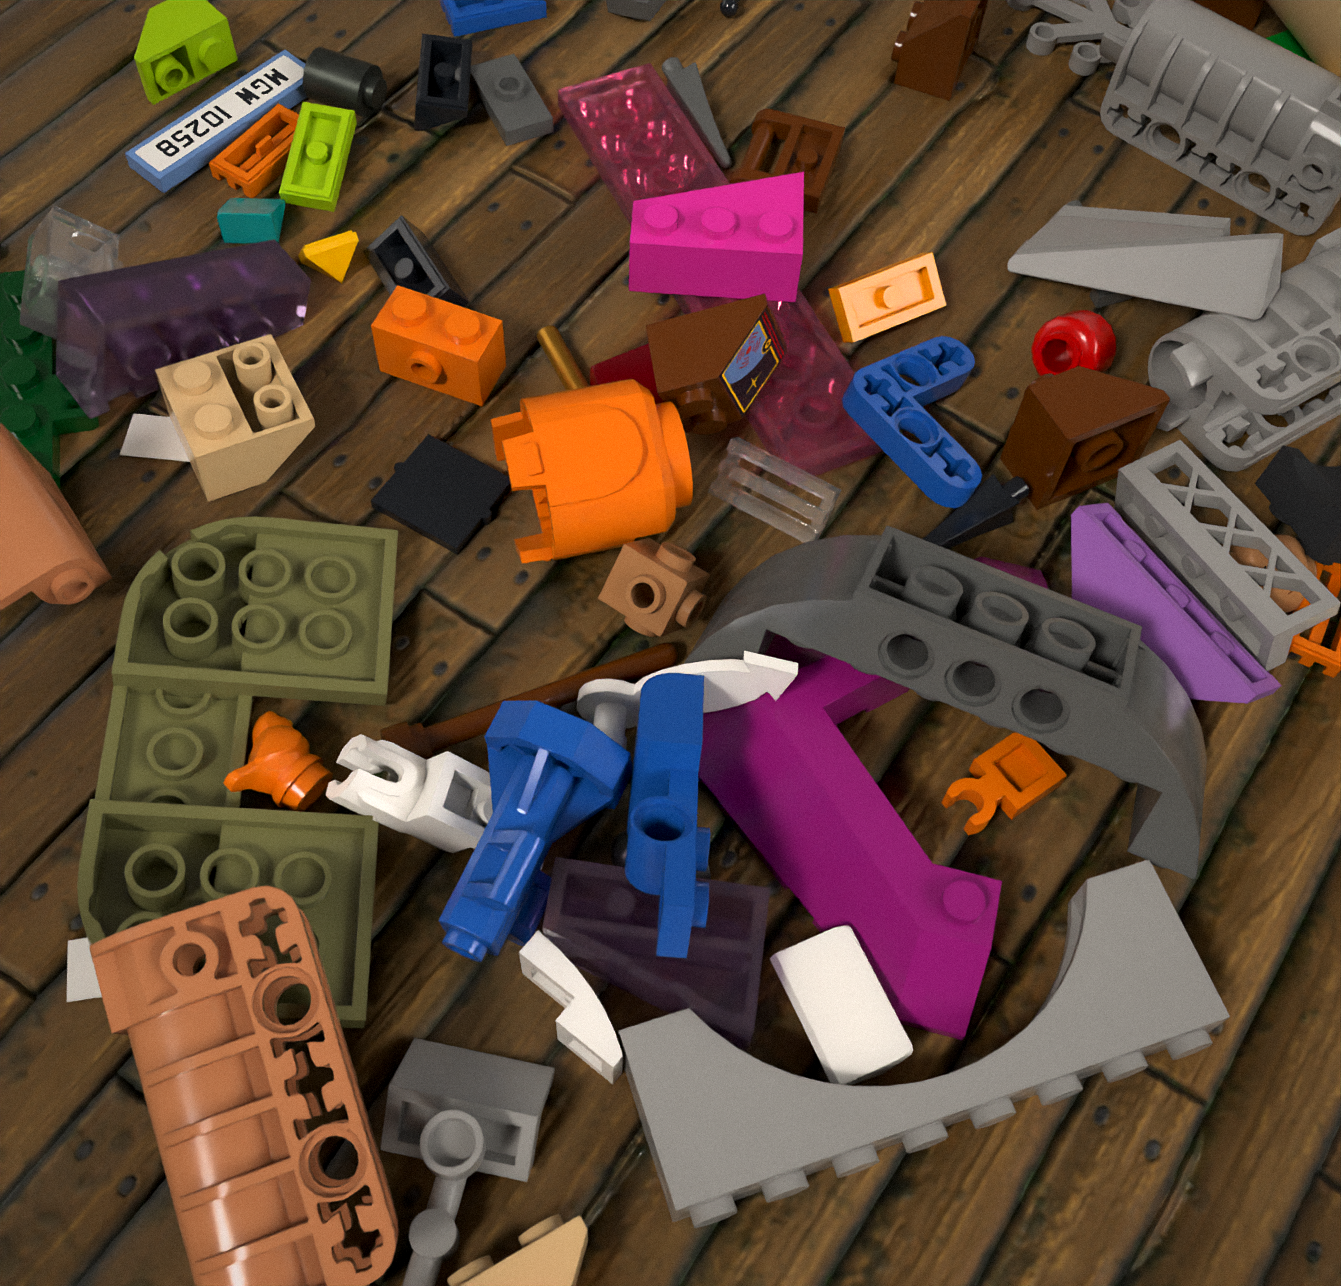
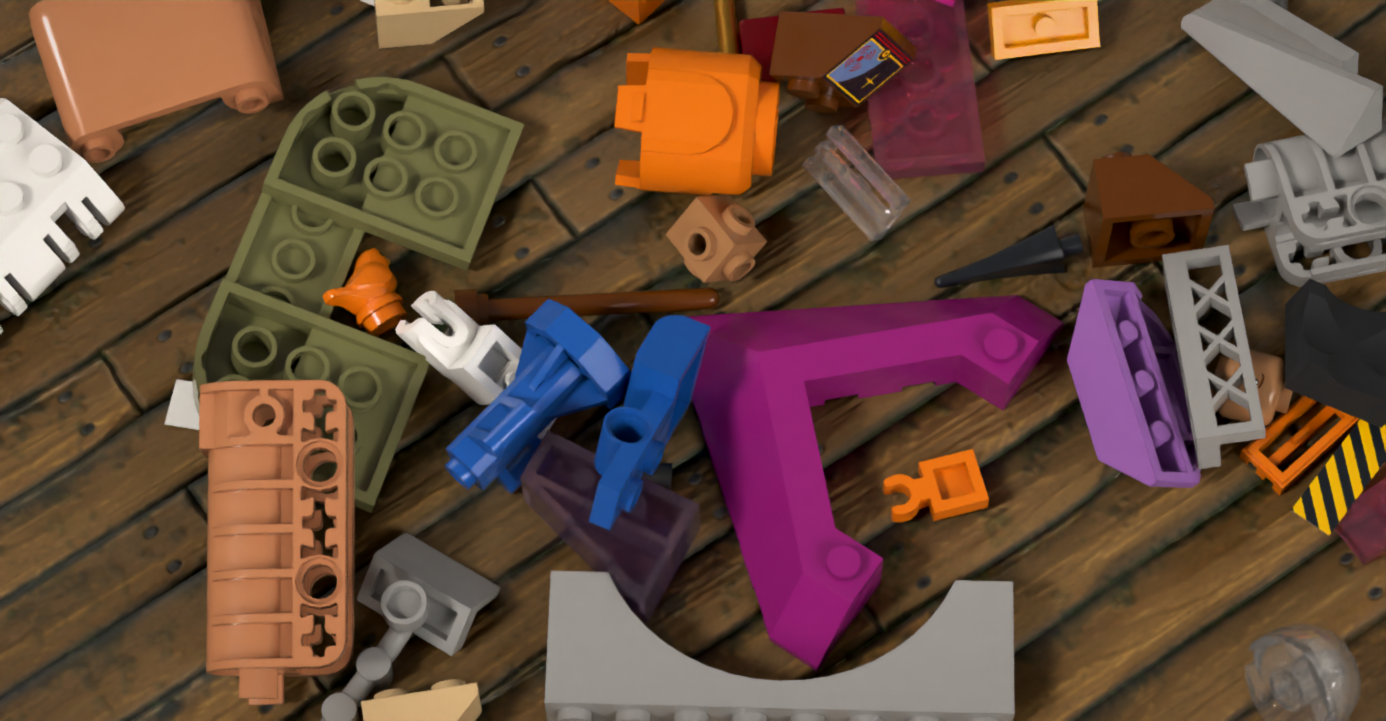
camera: 25 degrees right, 5 degrees up
black piece [371,434,512,555] -> none
white slope [519,931,623,1085] -> none
white brick [577,651,798,749] -> none
dark grey slope [684,525,1207,879] -> none
white slope [770,925,913,1085] -> none
blue beam [842,336,982,508] -> none
red head [1031,310,1117,376] -> none

